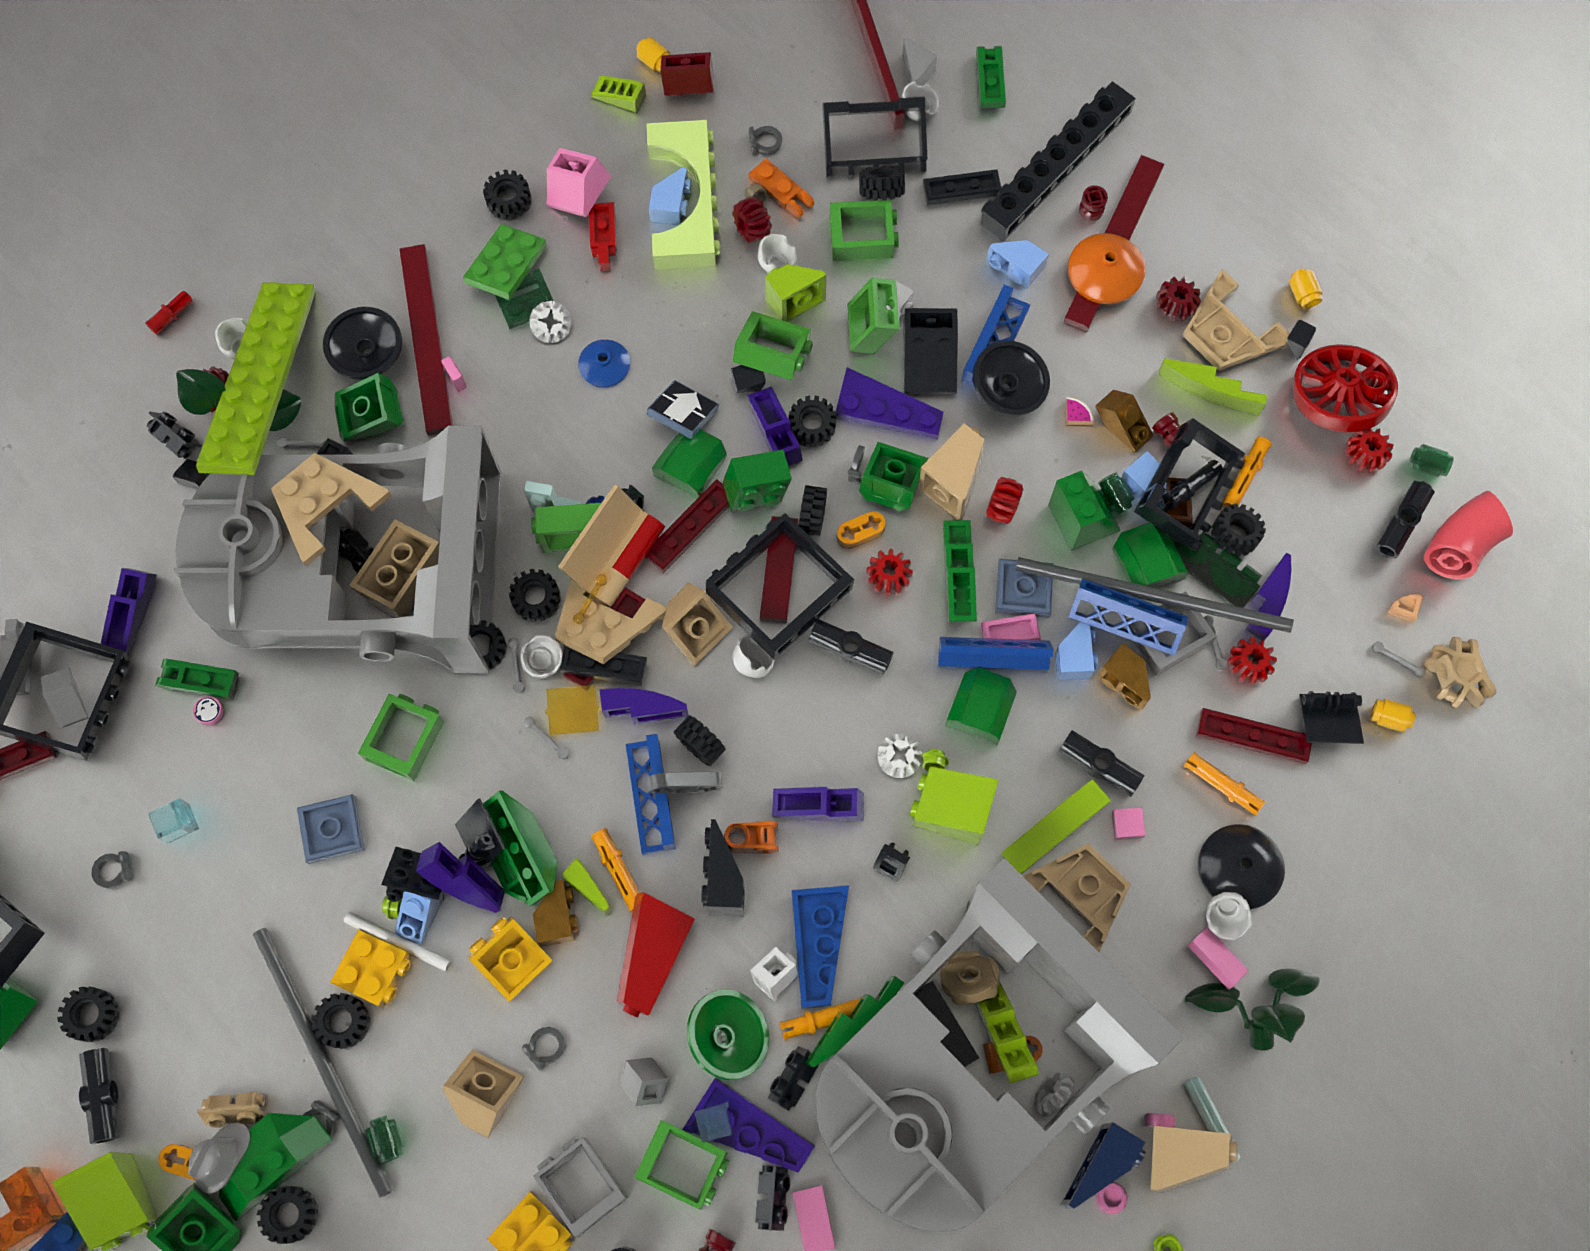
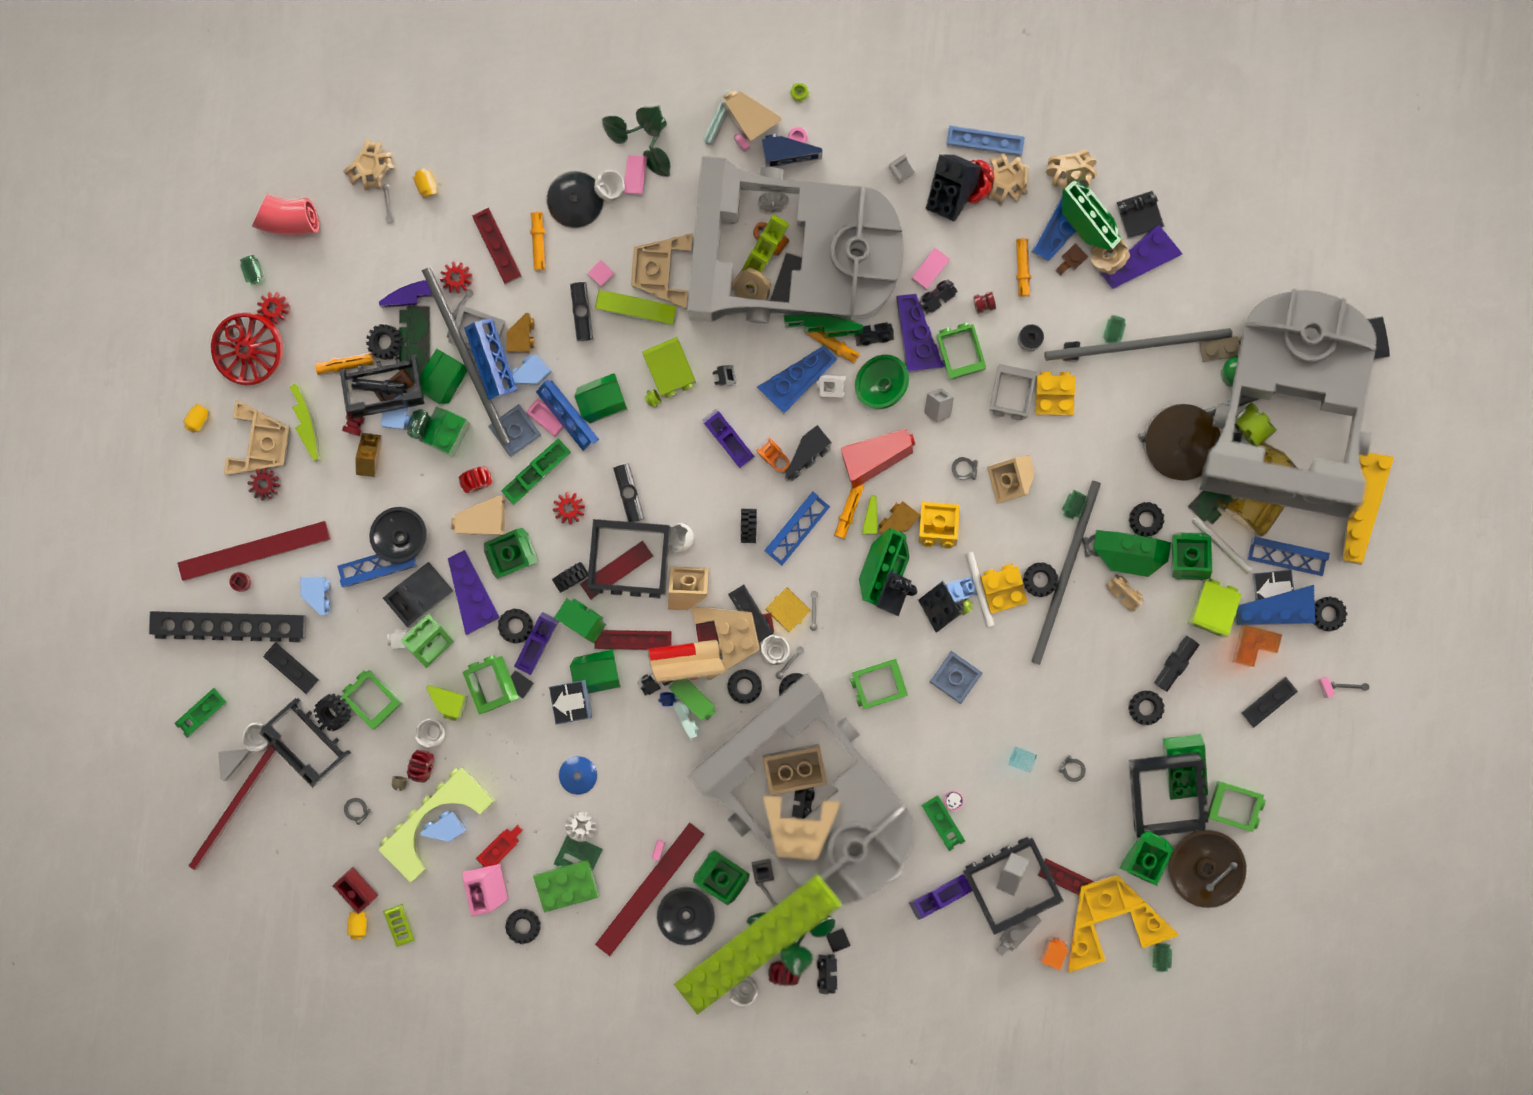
camera: 130 degrees left, 15 degrees up
red axle [145,291,193,335] -> none
light orange beam [158,1144,195,1180] -> none
light grey piece [188,1122,250,1194] -> none
dark purple slope [416,842,505,913] -> none
clear yellow hinge [573,574,607,624] -> none
dark purple slope [599,688,689,724] -> none
beam [648,772,723,794] -> none
clear light blue panel [694,1101,733,1143] -> none
orange hinge [748,158,815,218] -> none
light orange beam [837,511,886,549] -> none
dark grey piece [848,445,865,484] -> none
white gear [877,733,922,778] -> none
dark pink tile [1066,397,1094,426] -> none
orange dish [1068,233,1146,304] -> none
black slope [1287,320,1316,360] -> none
black hinge [1299,691,1364,744] -> none
black piece [1375,480,1435,559] -> none
light nougat tile [1387,594,1424,622] -> none

